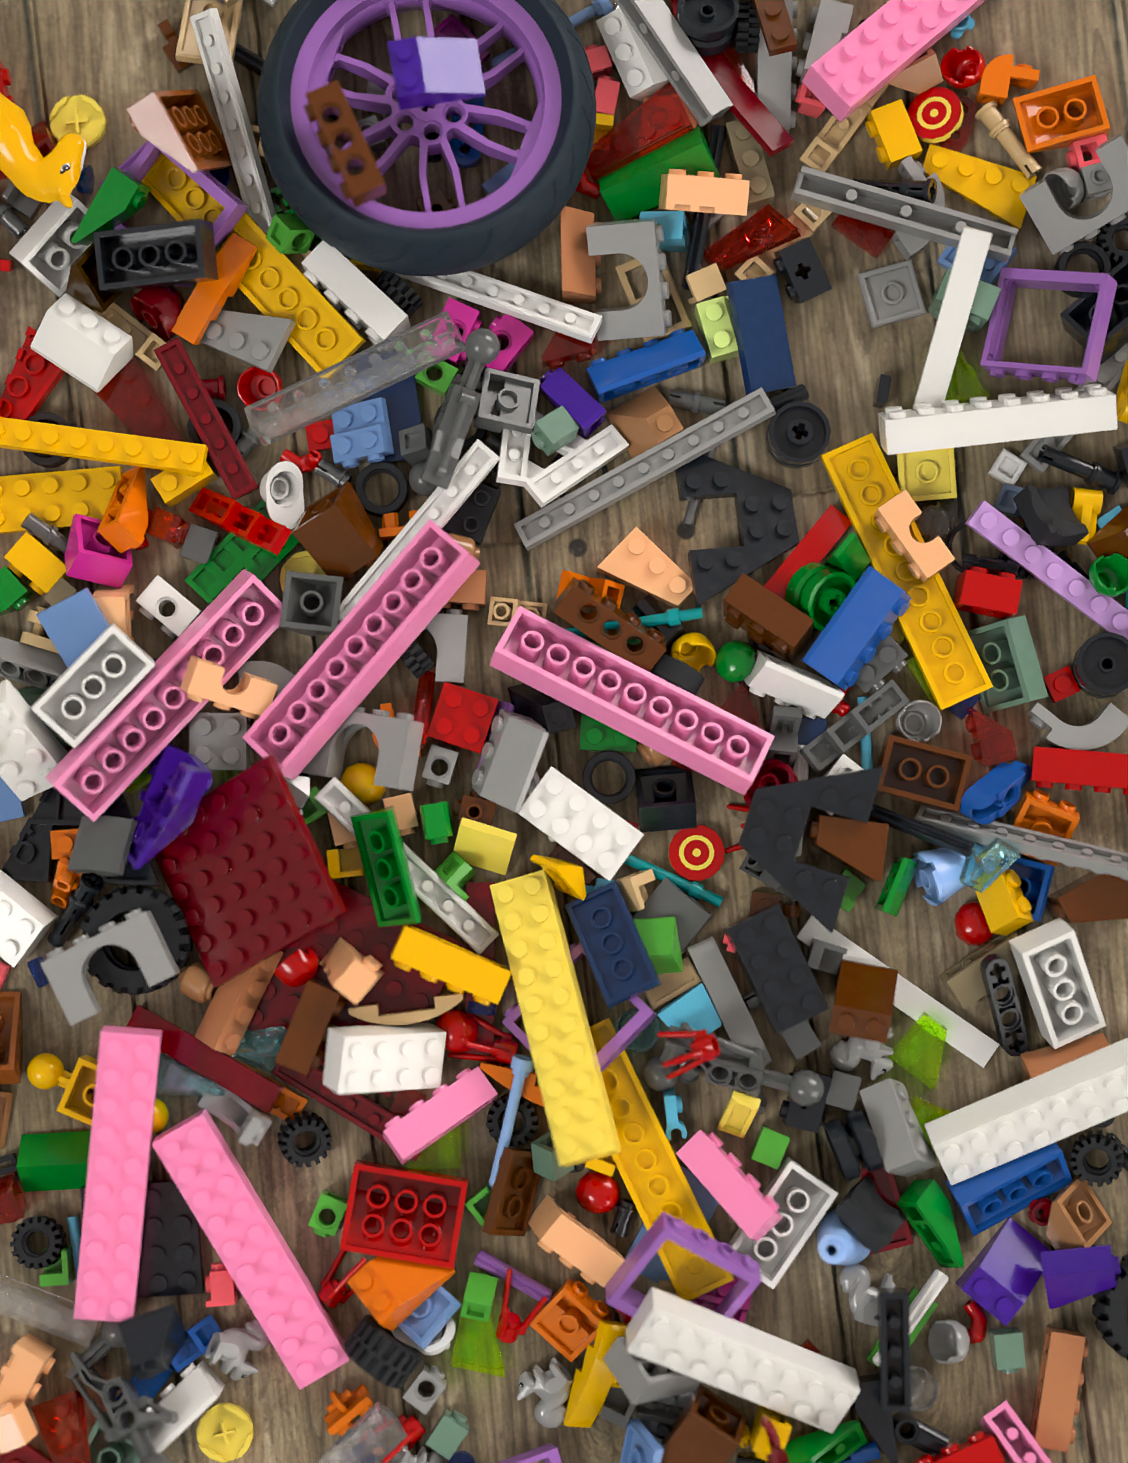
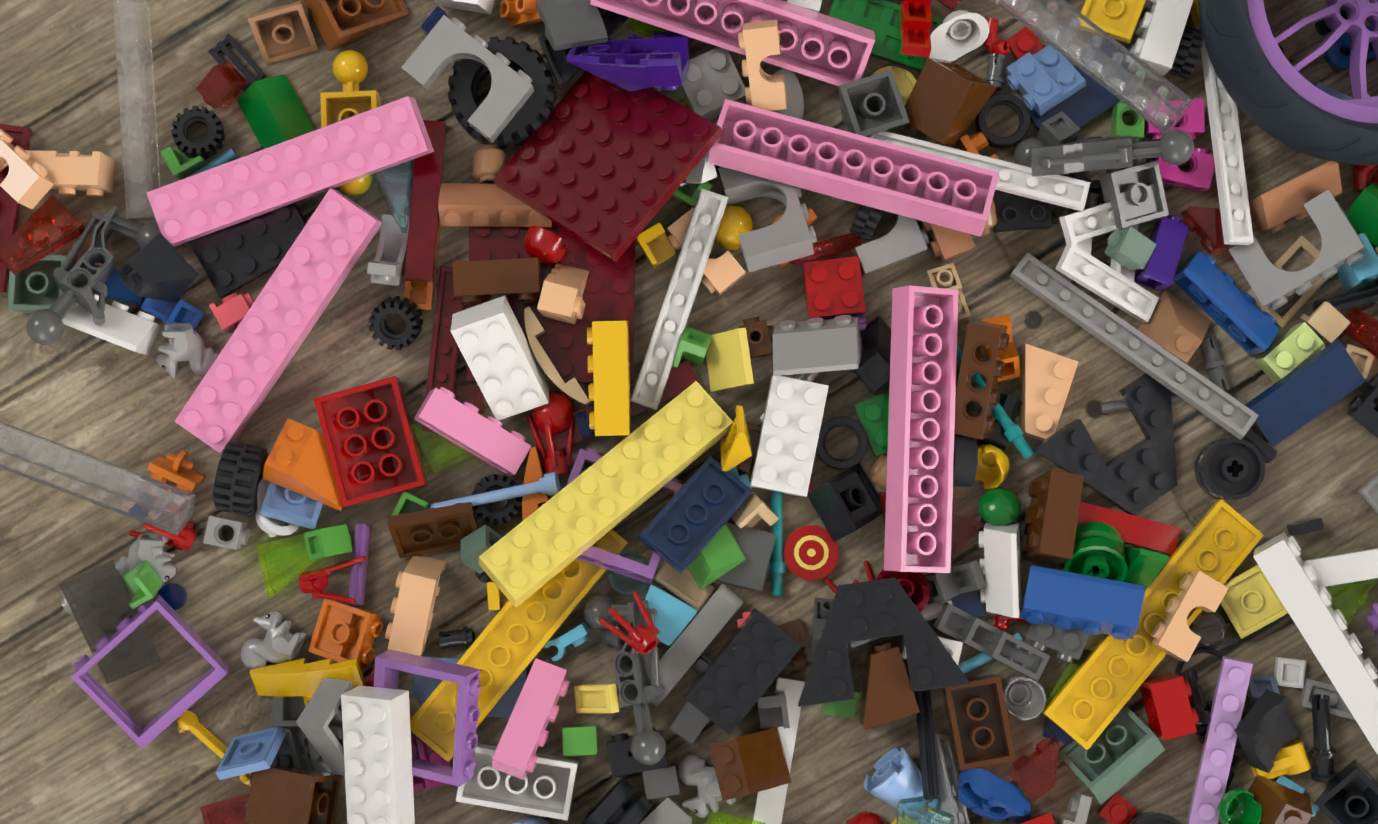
camera: 65 degrees right, 0 degrees up
black pin [47,873,104,948] -> none
light yellow tile [196,1403,254,1462] -> none
clear light blue slope [231,1026,287,1072] -> none
bright green brick [308,1189,348,1238] -> none
red plant [318,1250,367,1308] -> none
green slope [350,806,422,927] -> none
green brick [419,802,454,845] -> none
light grey brick [421,744,460,789] -> none
sand green brick [425,1408,470,1460] -> none
red hair [575,1171,621,1214] -> none
green slope [874,857,918,917] -> none

